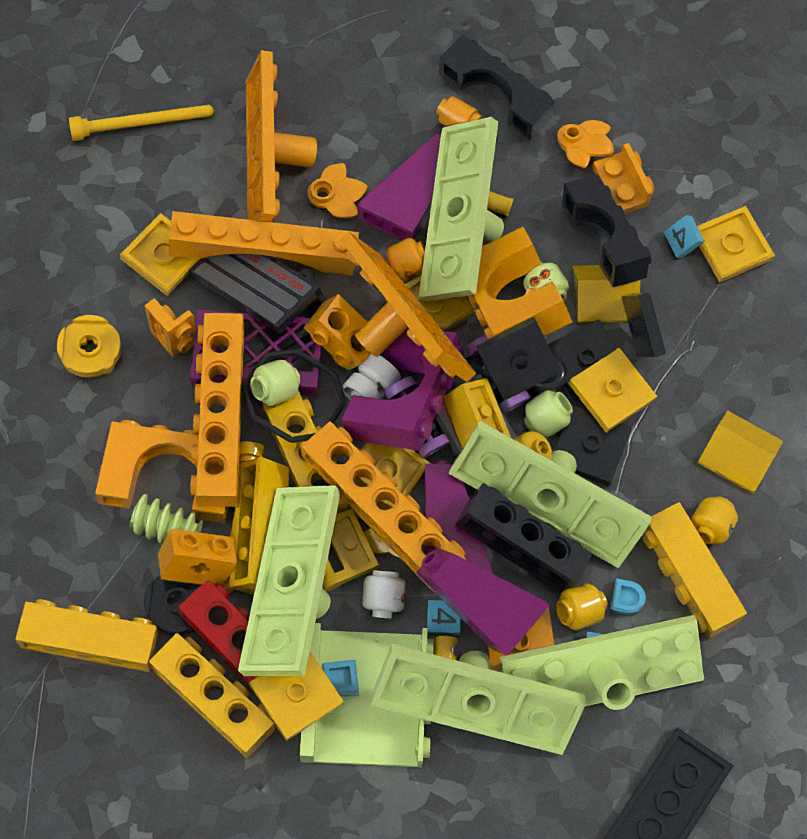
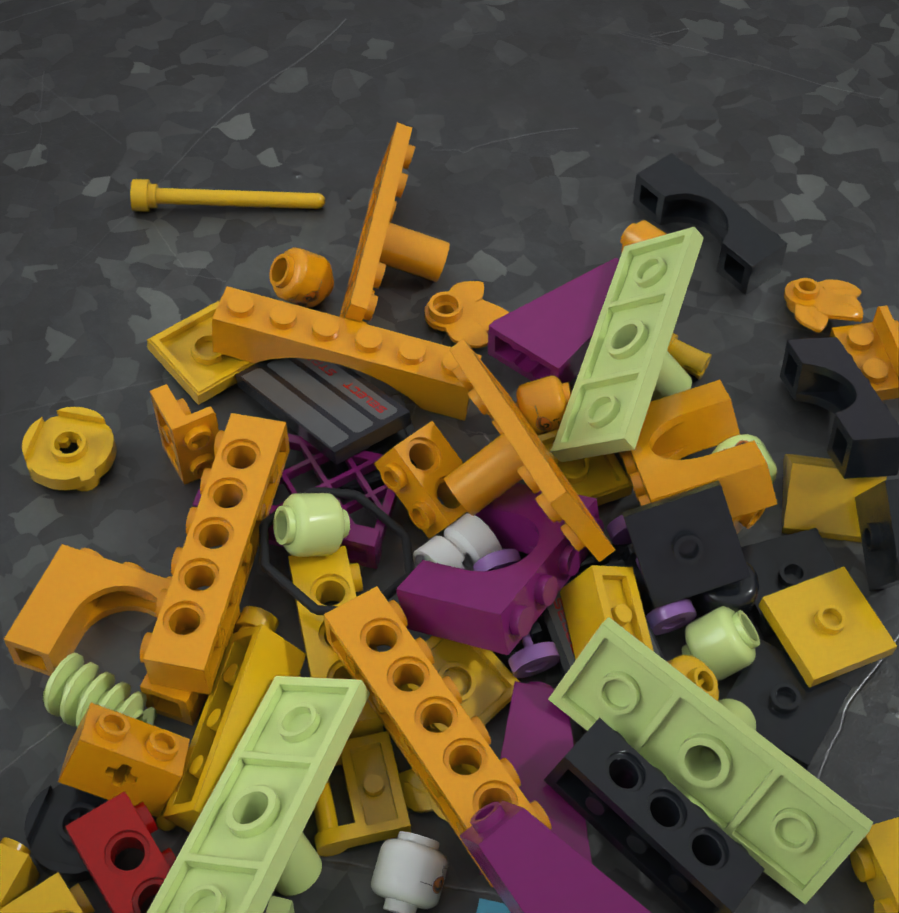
camera: 15 degrees right, 15 degrees down
none -> light orange head [269,247,334,308]

